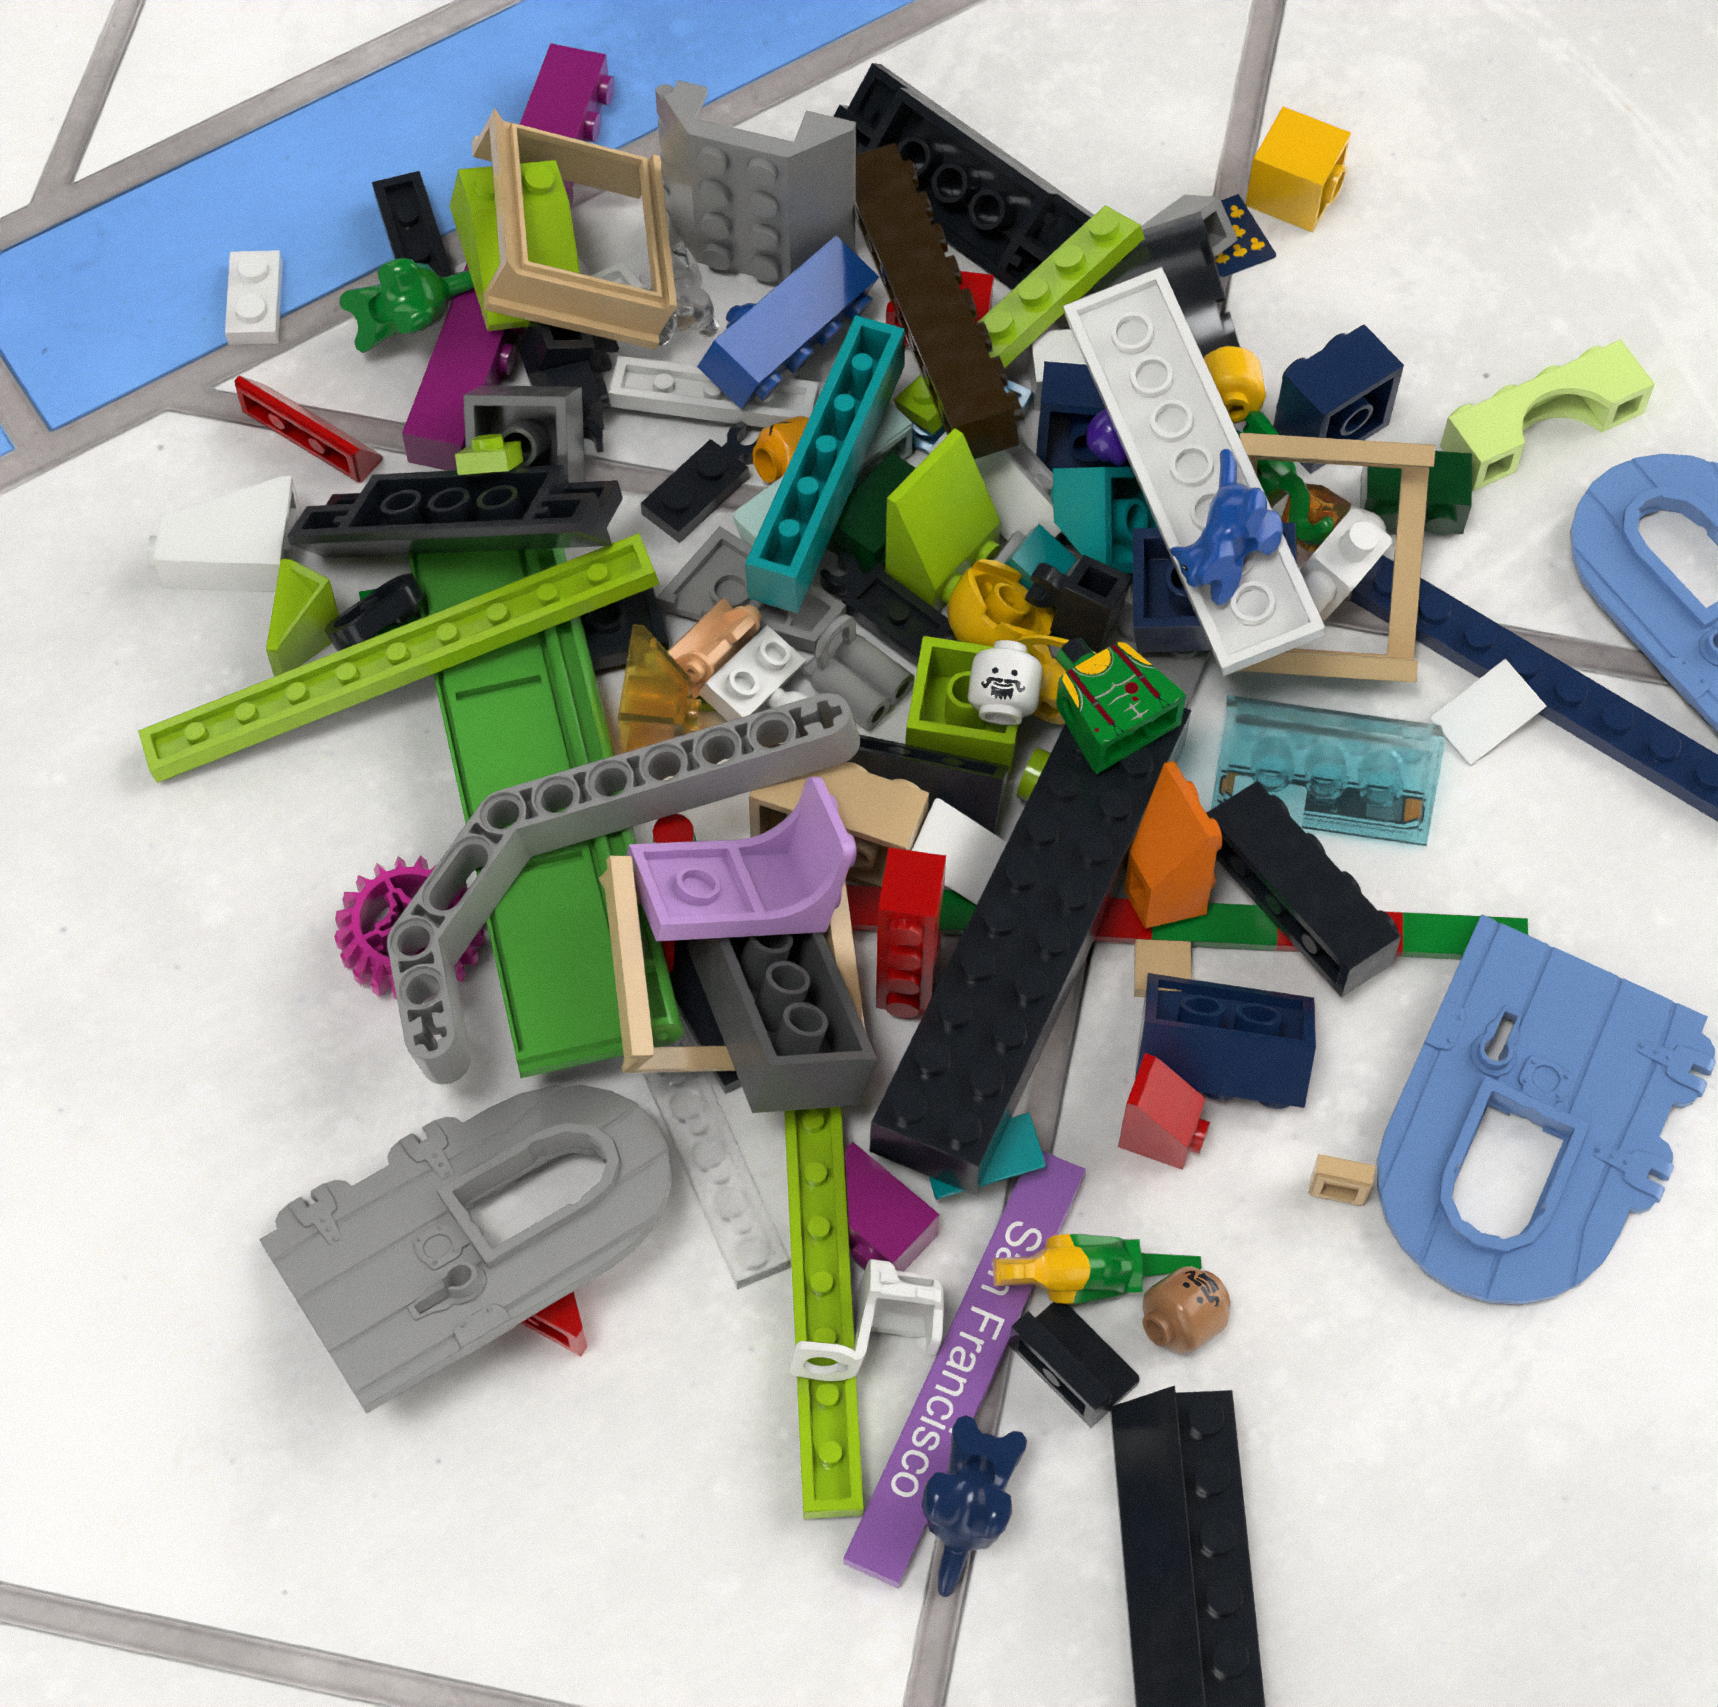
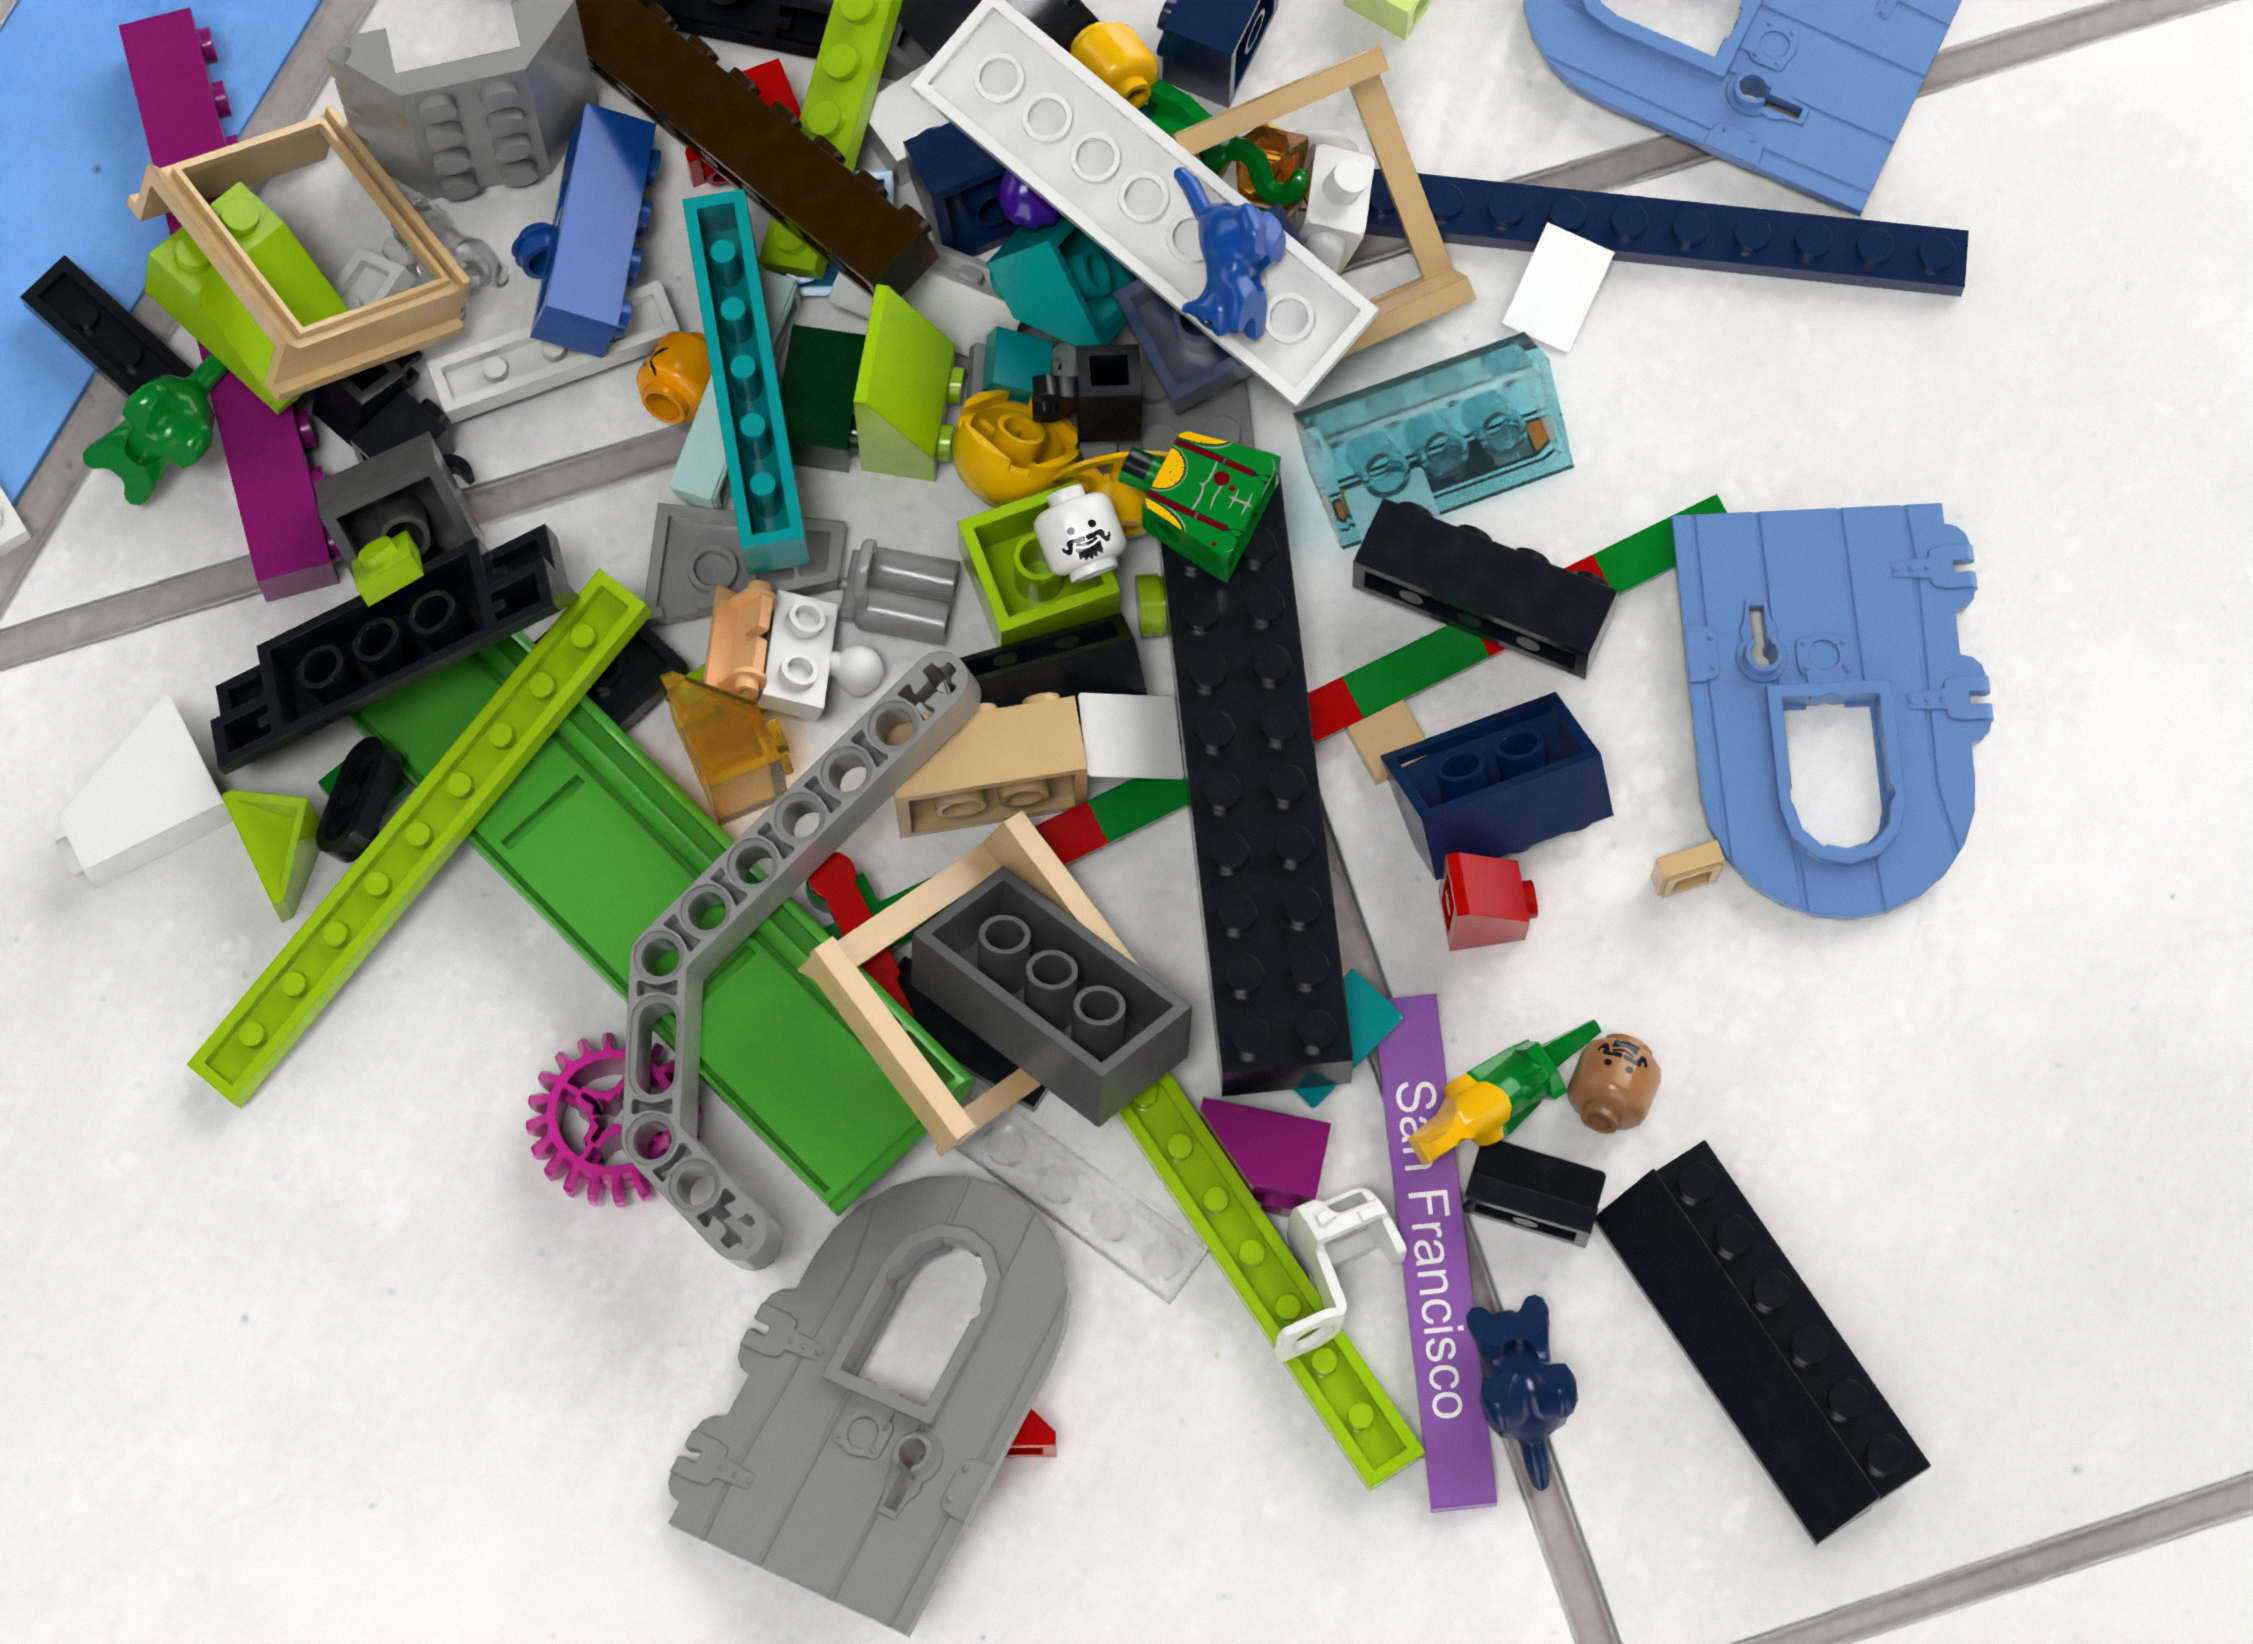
camera: 30 degrees left, 10 degrees up
red slope [234,376,383,483] -> none
lavender bracket [626,776,856,941] -> none
black plate [641,421,757,543] -> none
black plate [820,551,954,666] -> none
red arch [876,847,946,1018] -> none
orange slope [1124,761,1222,929] -> none
dark green brick [1360,451,1472,535] -> none

